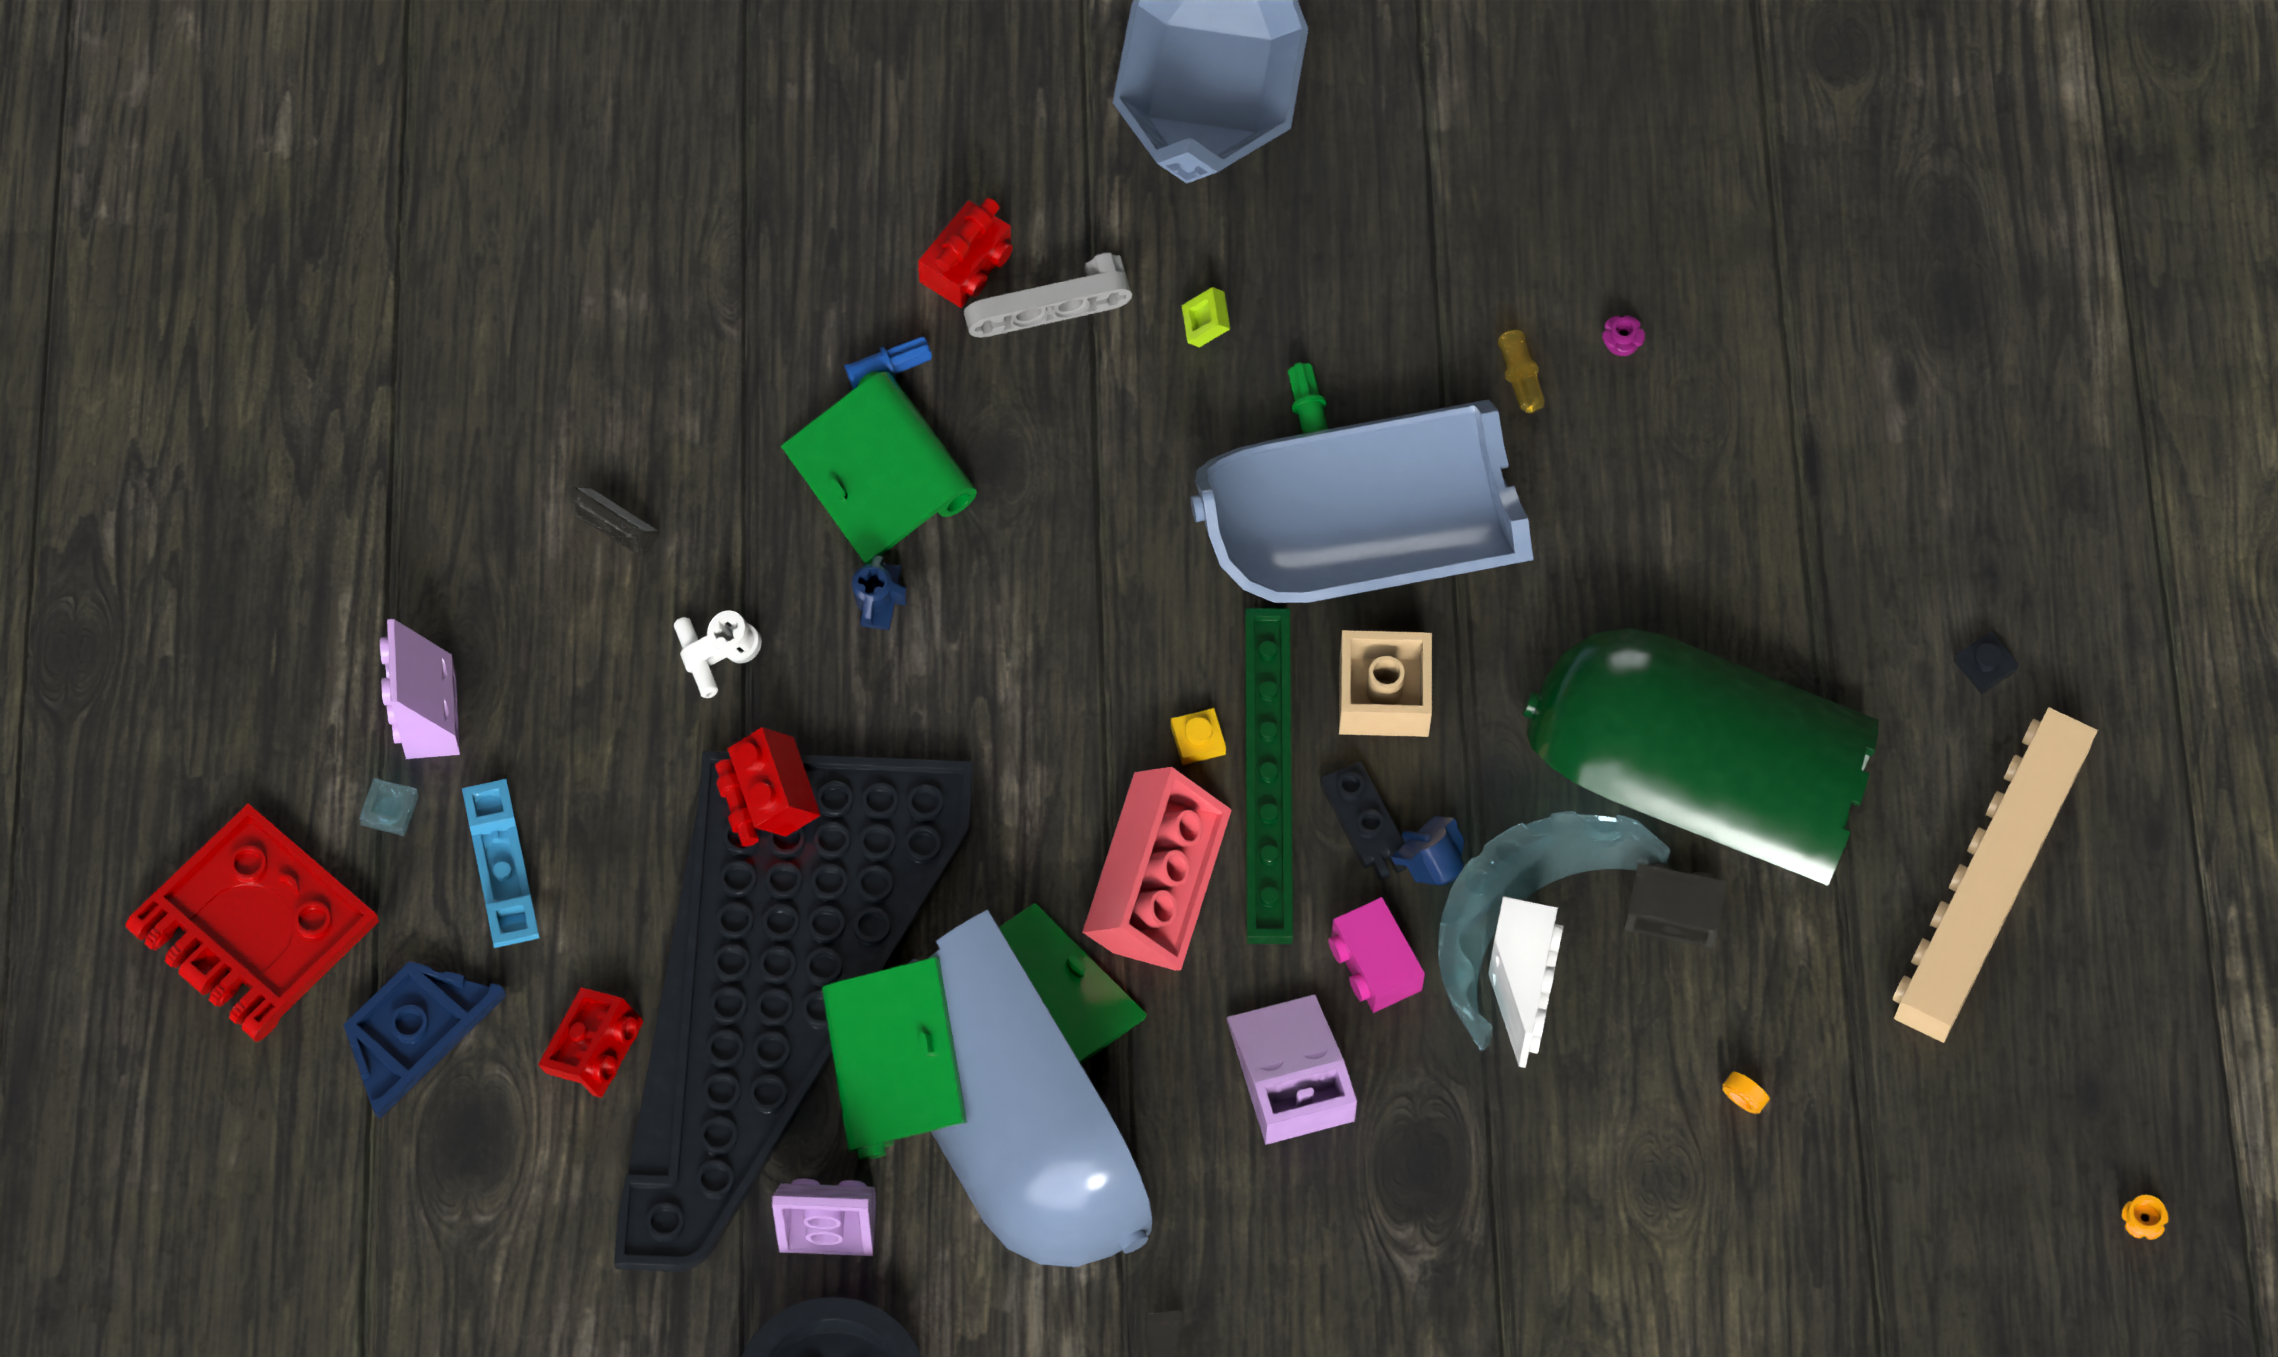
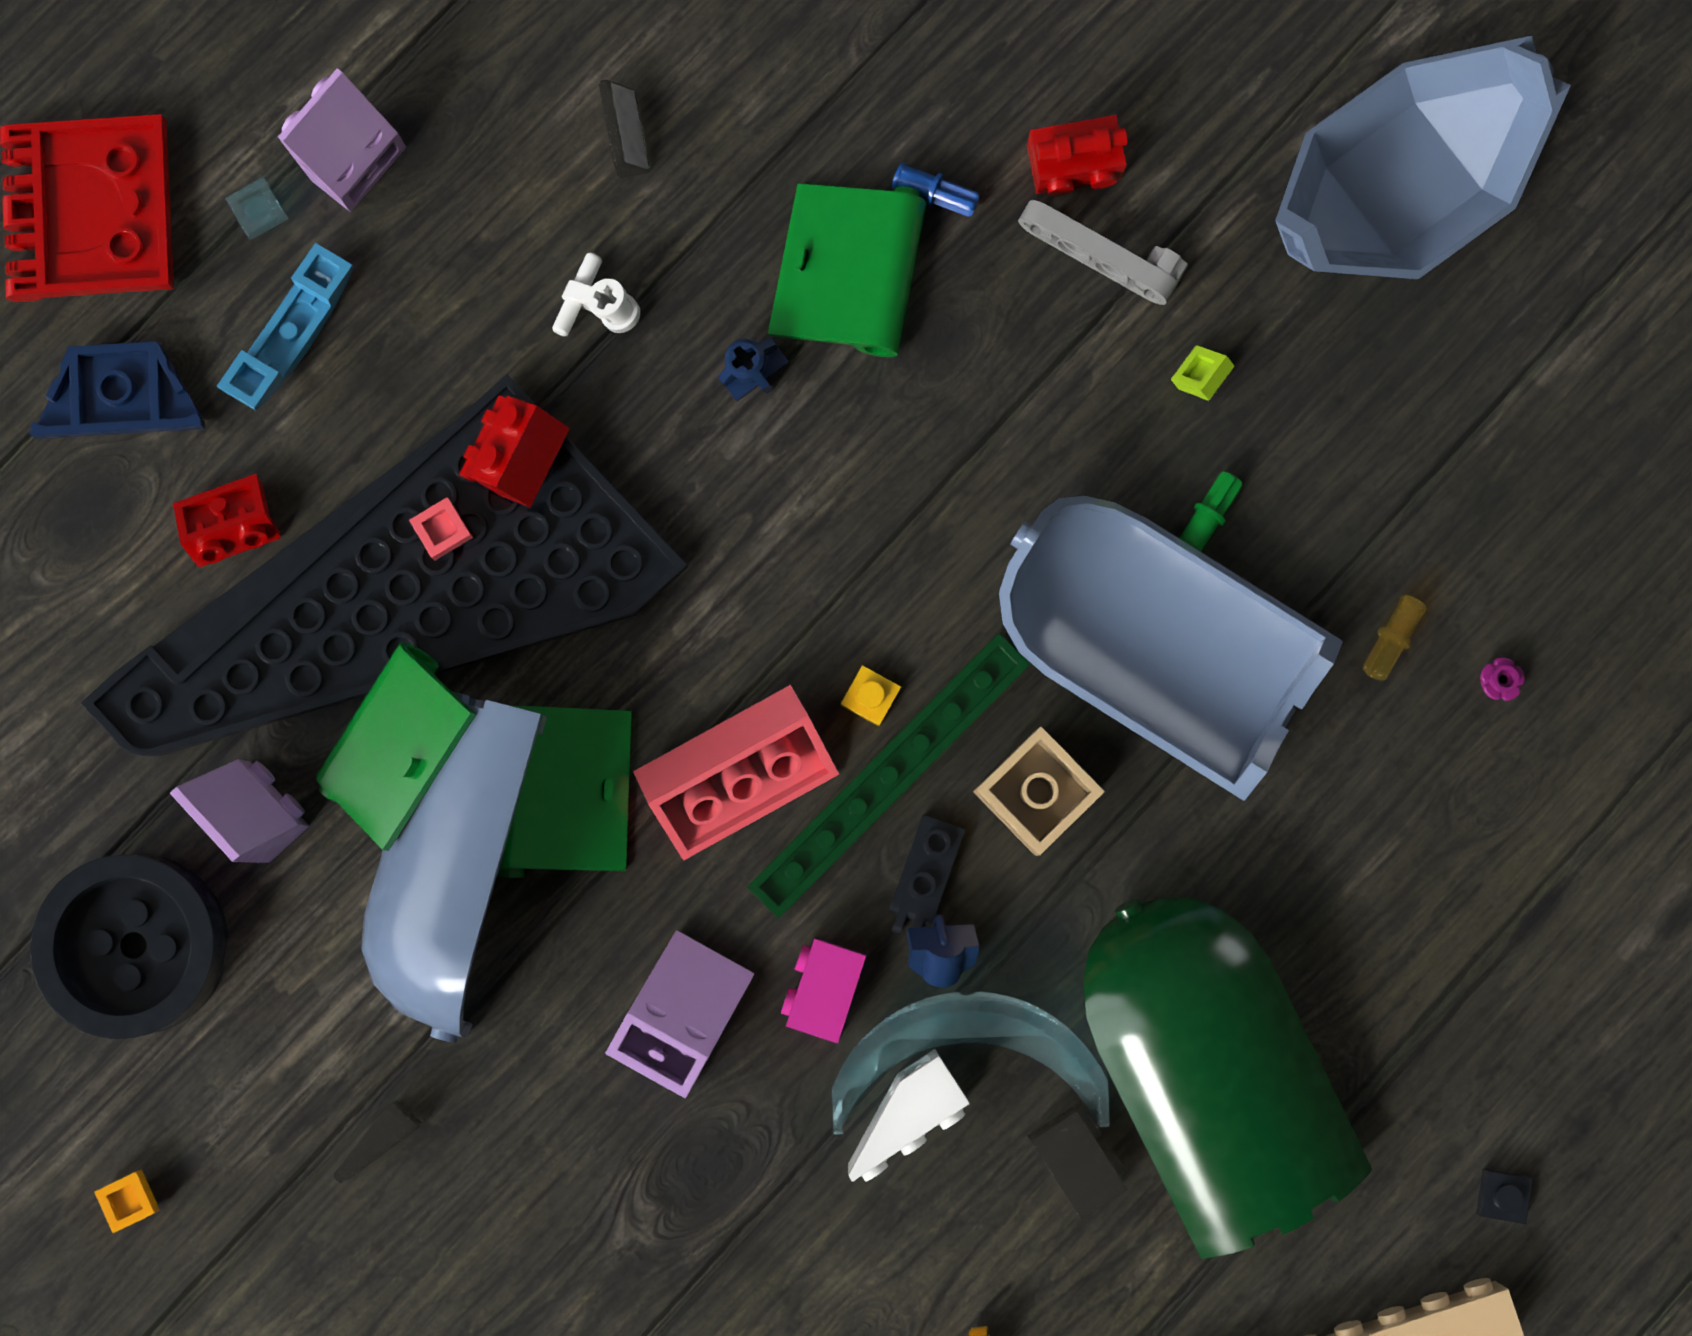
camera: 45 degrees right, 20 degrees up
none -> coral plate [409,497,473,560]

